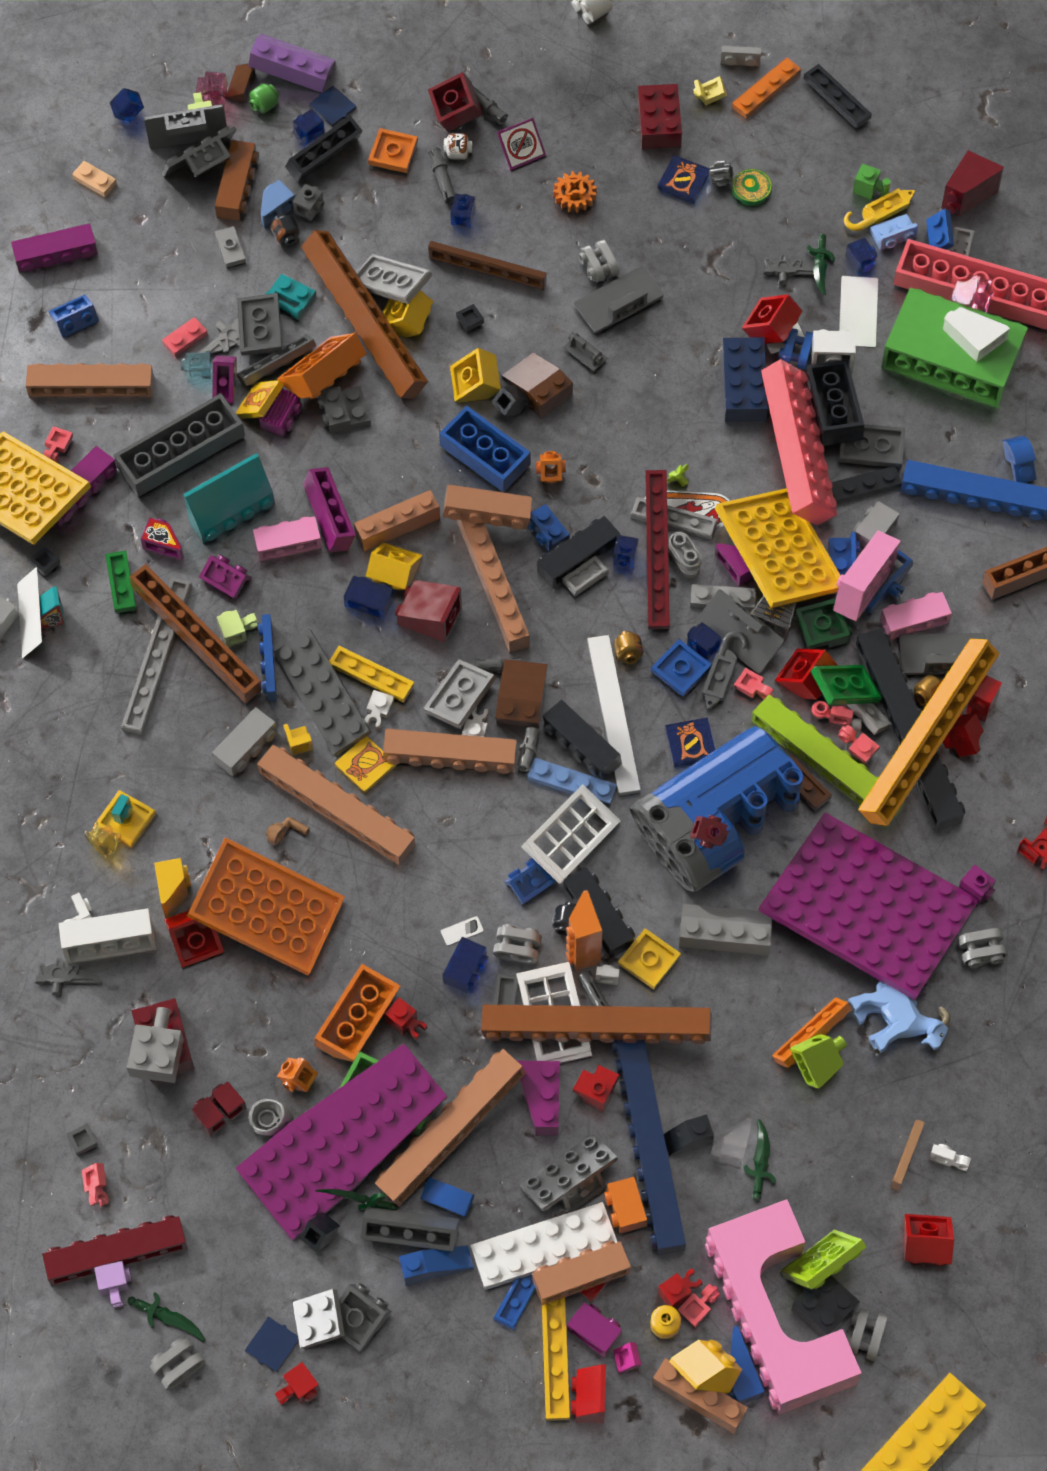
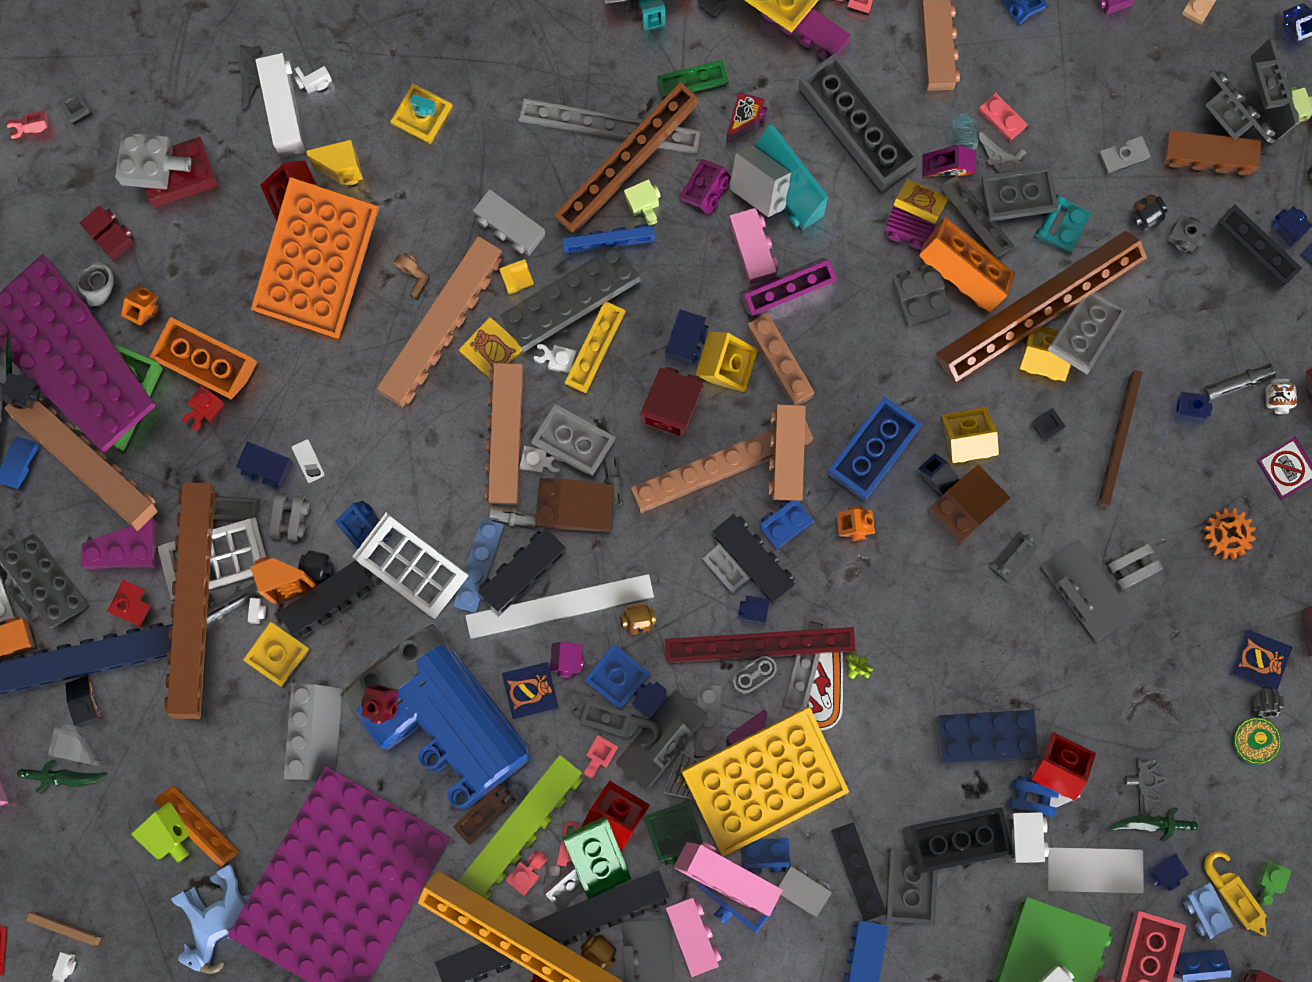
camera: 90 degrees right, 15 degrees up
clear yellow piece [84,822,121,857] -> none
medium blue slope [261,180,295,228] -> none
orange plate [368,128,418,173] -> none
coral brick [761,359,837,526] -> none
none -> black brick [2,373,41,409]
none -> magenta brick [550,642,584,678]
none -> light grey brick [730,144,791,217]

